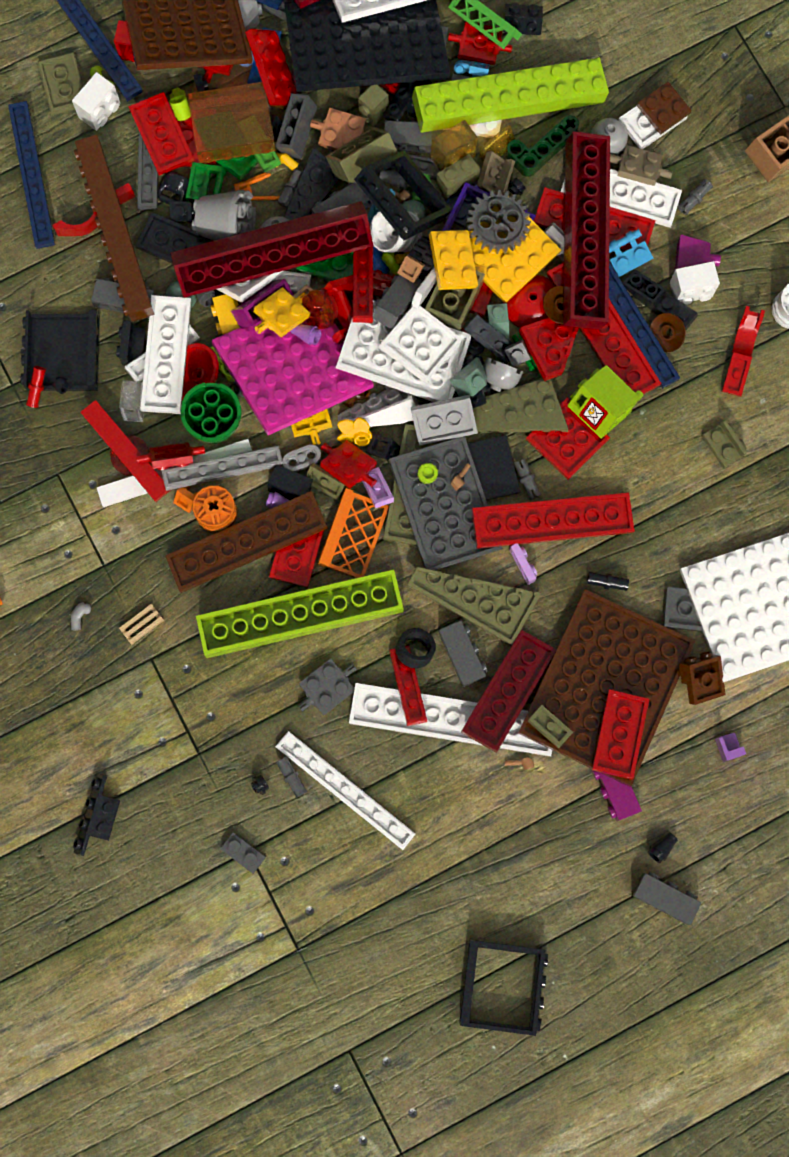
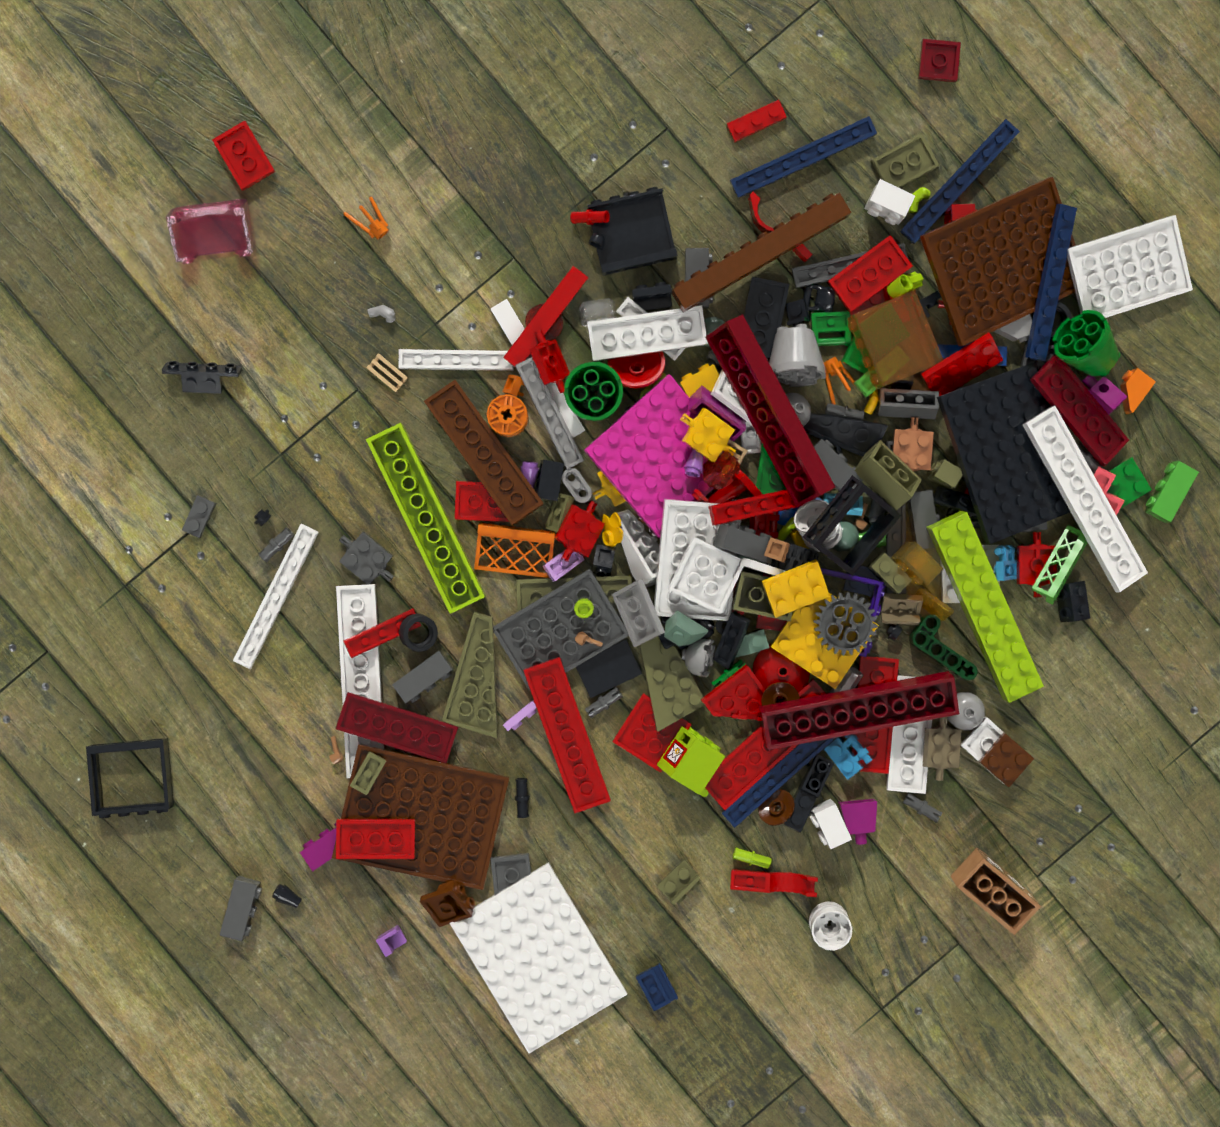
camera: 80 degrees right, 10 degrees up
dark grey plate [504,340,531,367] -> none
none -> white tile [399,349,514,371]
none -> lime axle [732,847,771,869]

